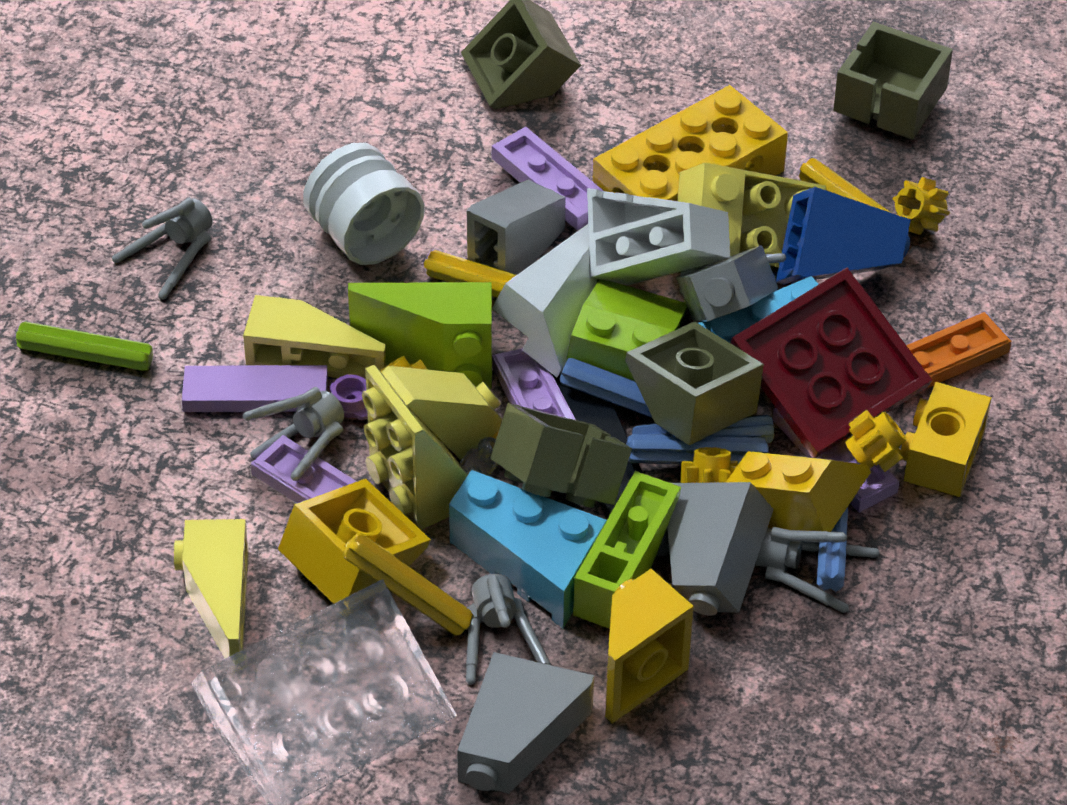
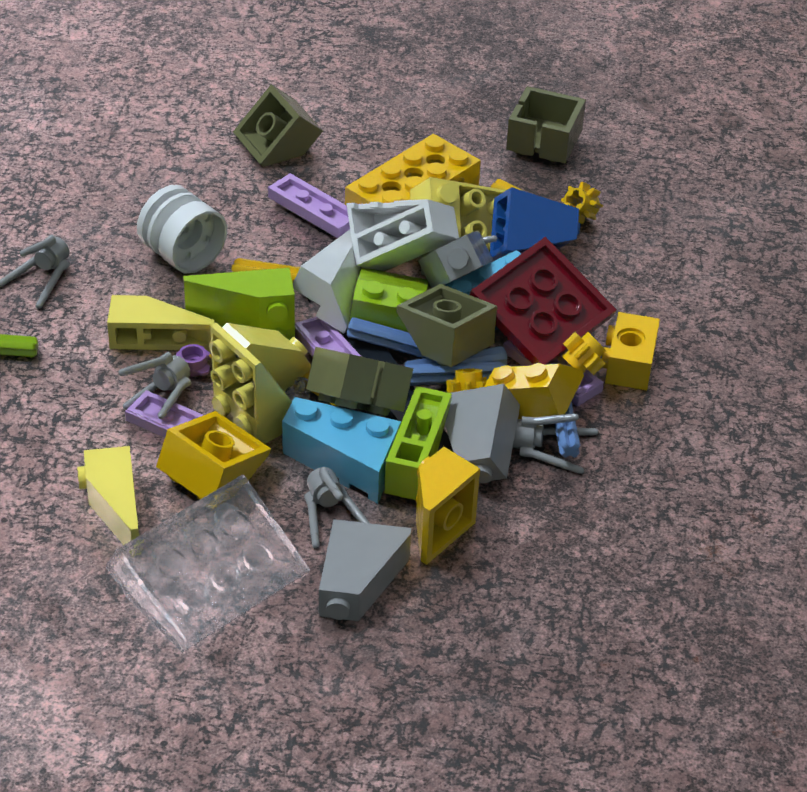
camera: 10 degrees left, 5 degrees down
lavender tile [182,365,328,412] -> none
yellow axle [343,533,473,635] -> none
light grey slope [467,180,566,275] -> none
orange tile [906,312,1012,390] -> none

